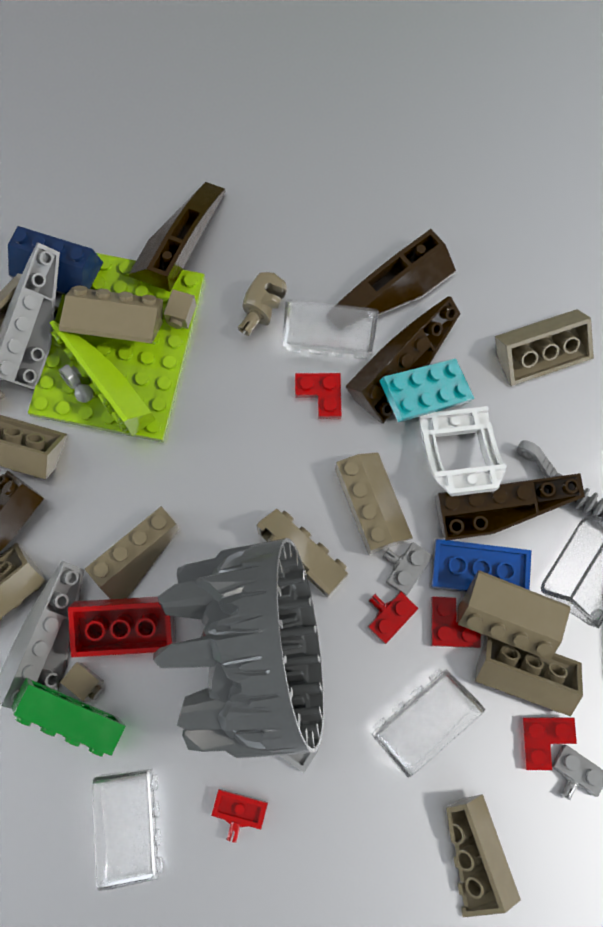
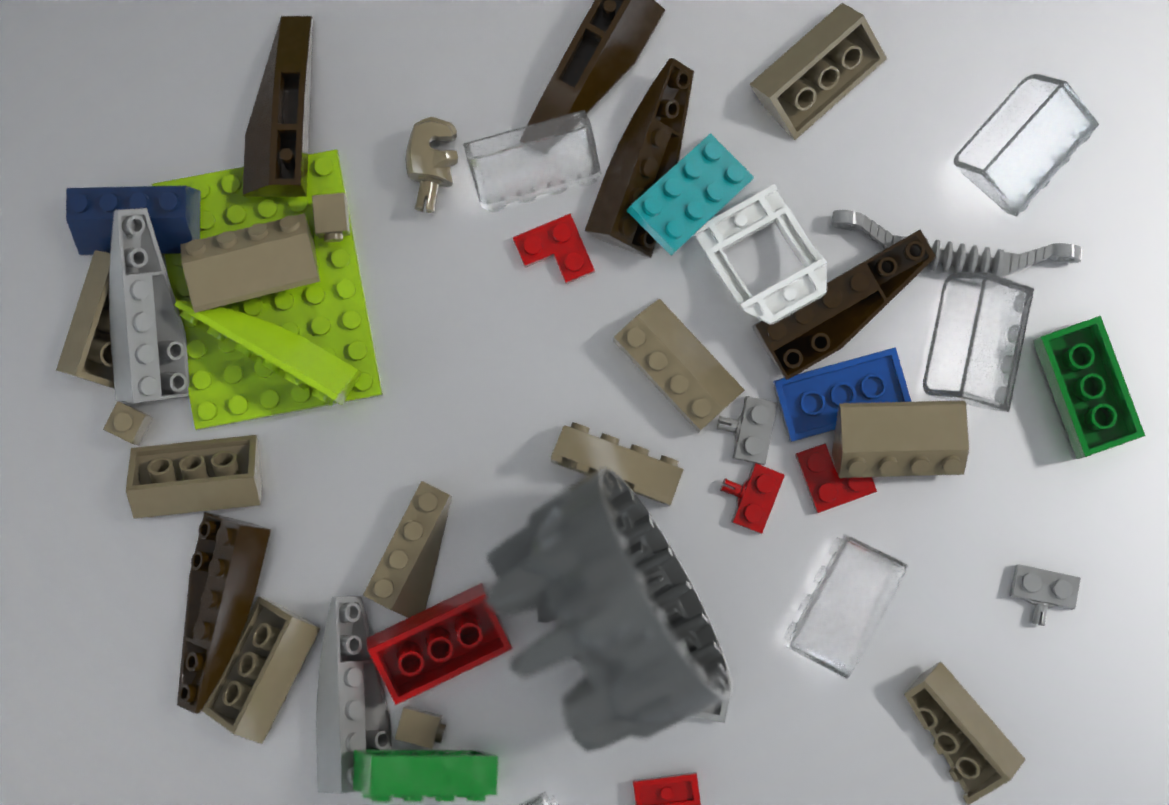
camera: 20 degrees left, 10 degrees up
light grey plate [59,364,93,403] -> none
dark tan slope [475,636,583,717] -> none
red plate [523,717,577,771] -> none

